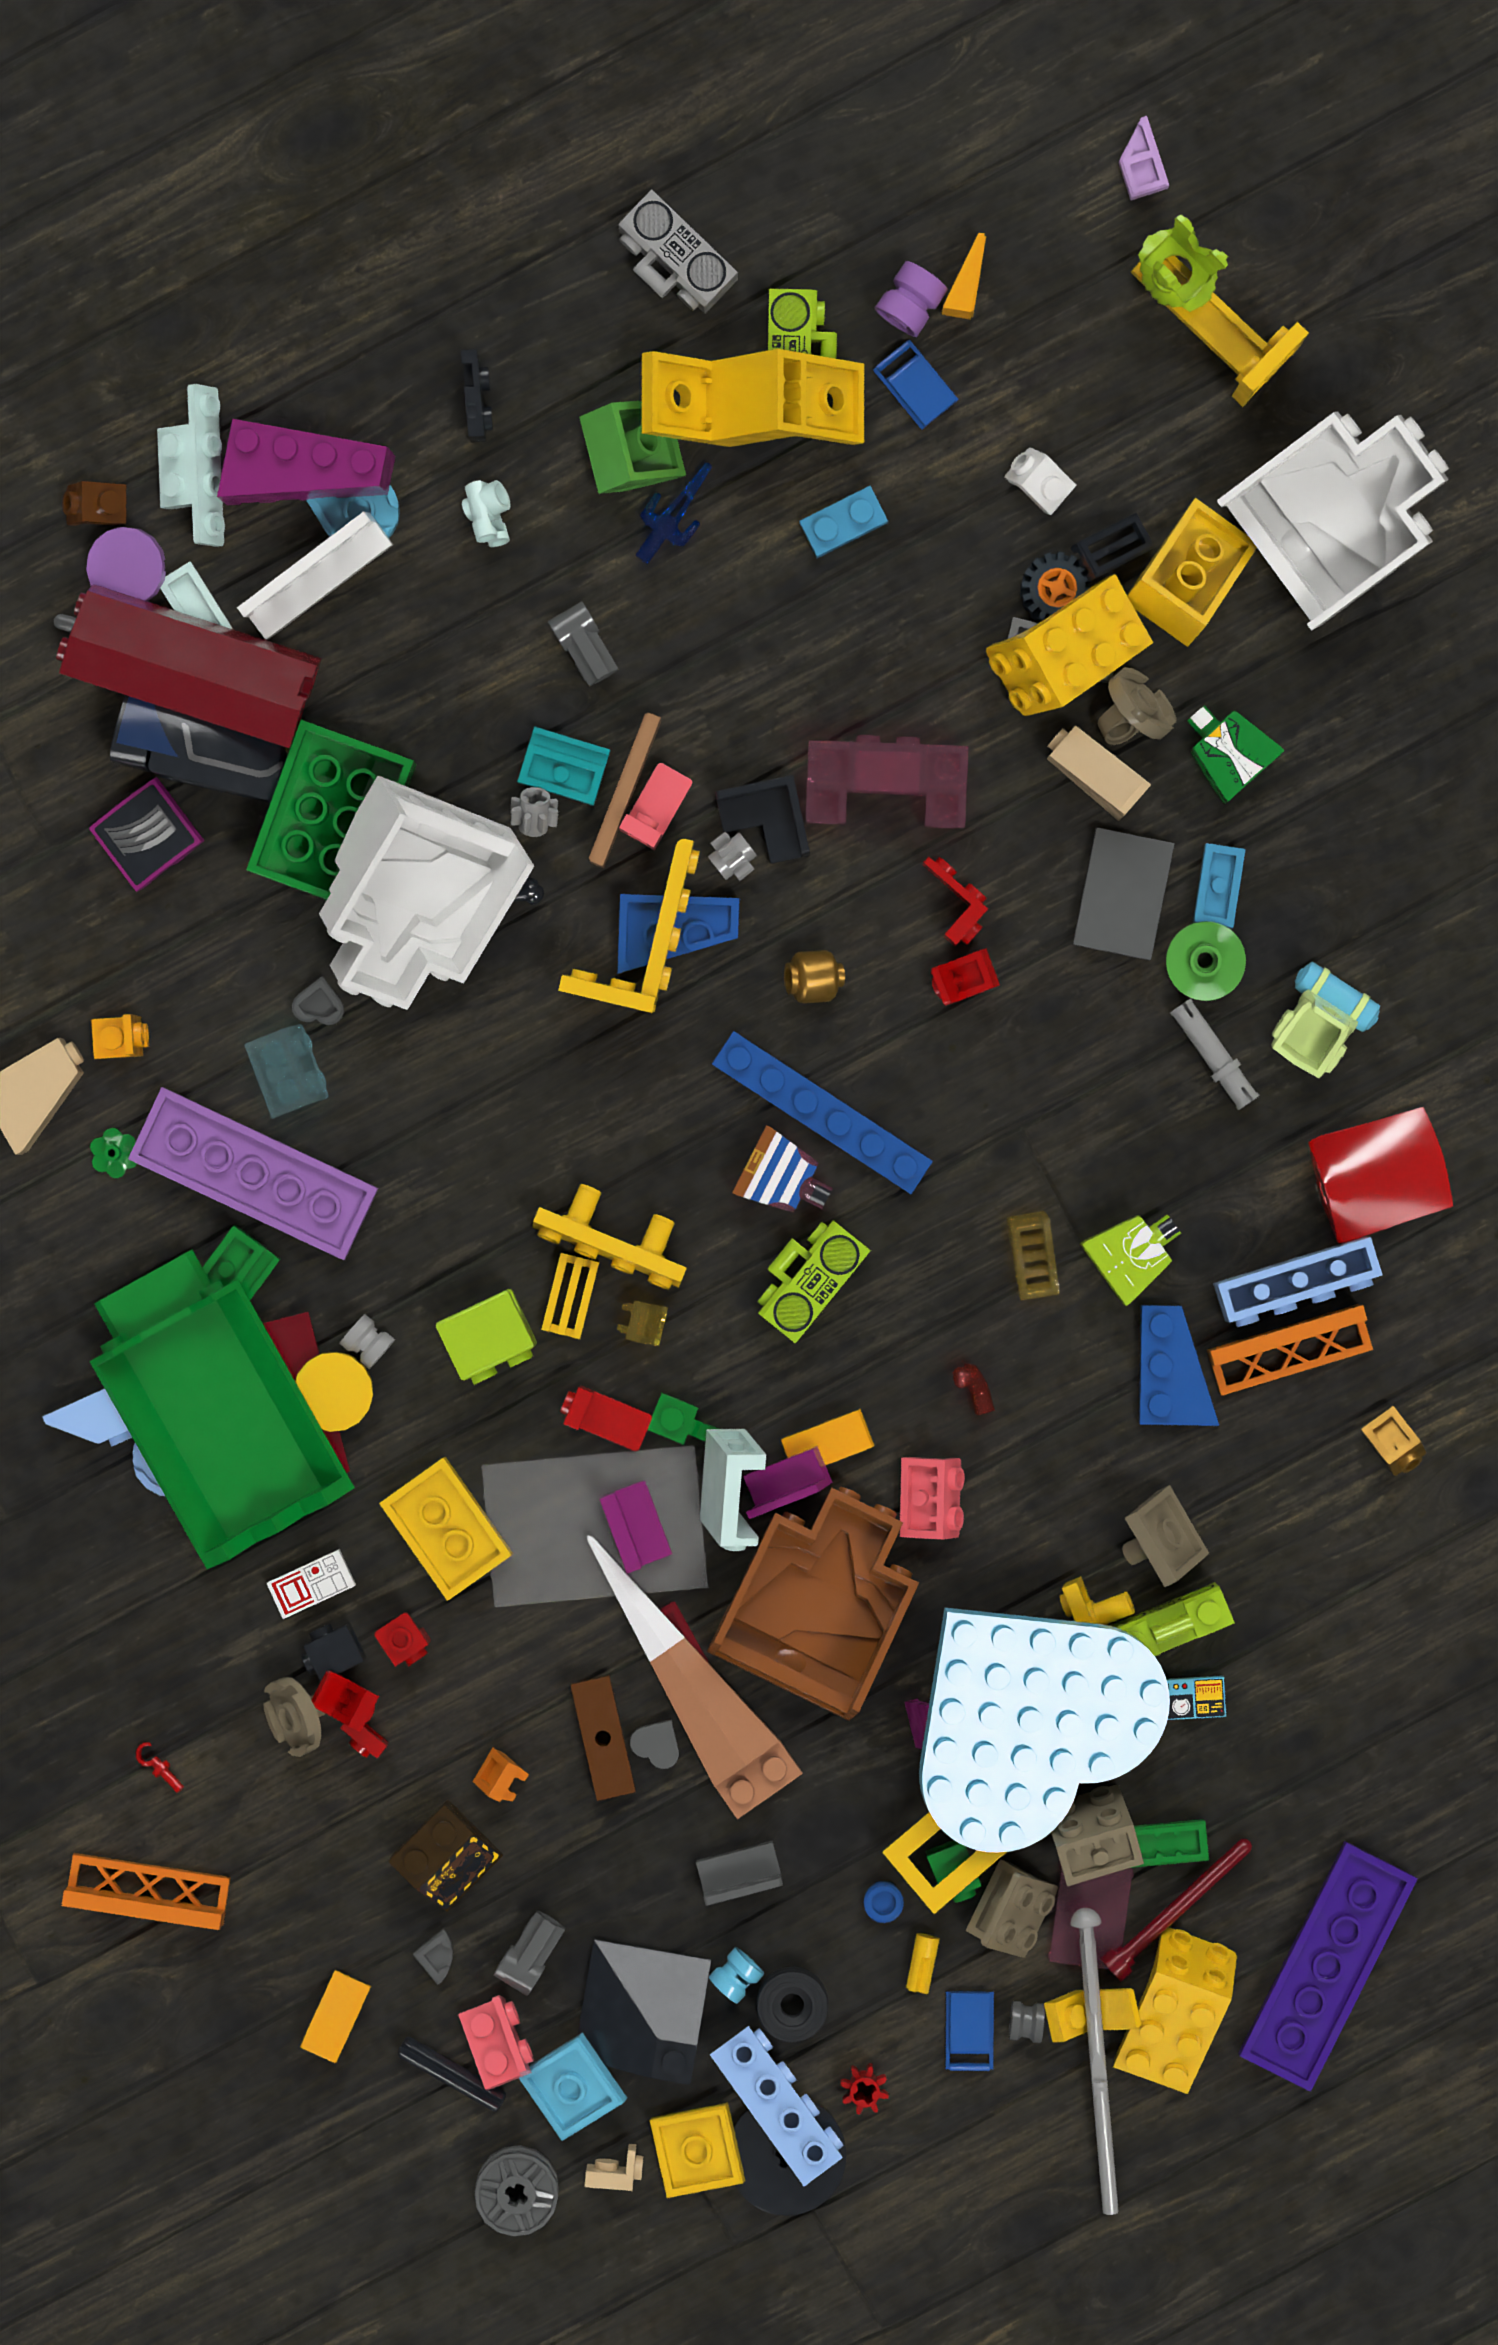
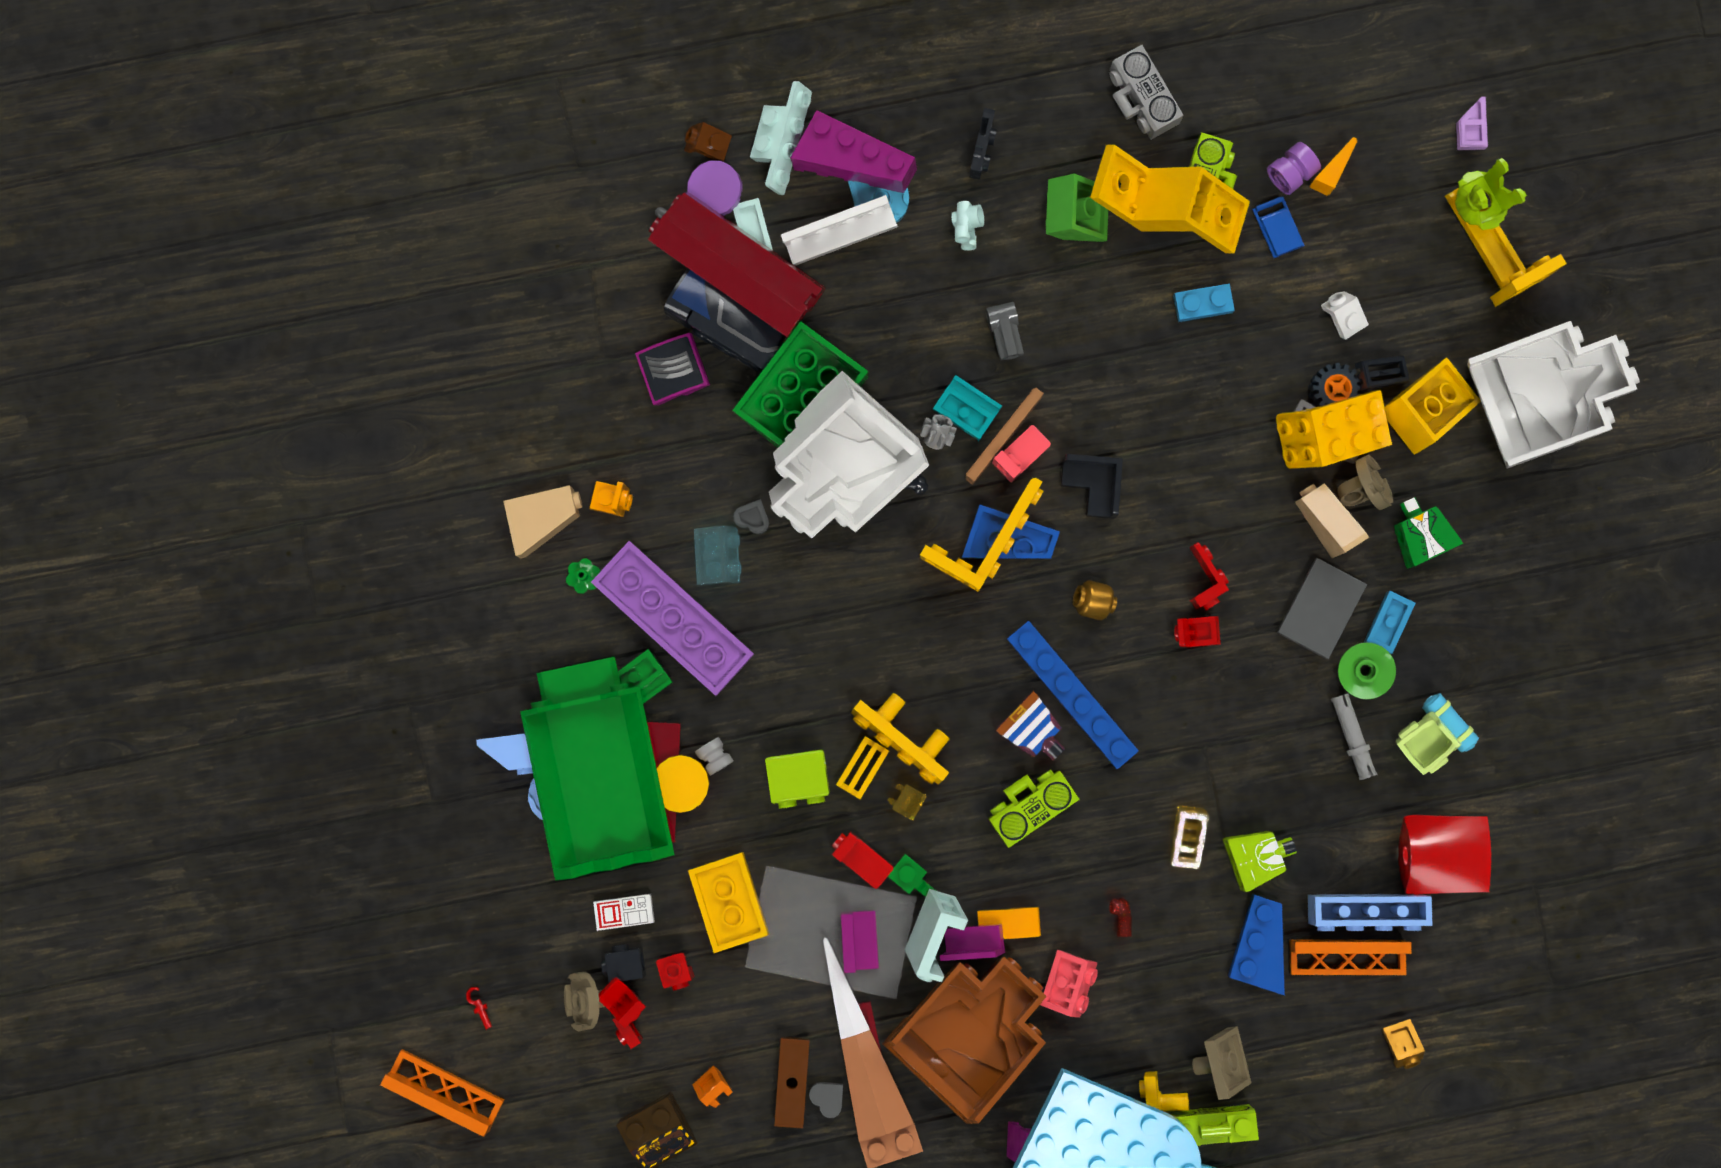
camera: 25 degrees right, 5 degrees down
clear blue piece [635,463,712,564] -> none
light grey gear [708,832,757,881] -> none
clear pink bracket [806,735,969,829] -> none

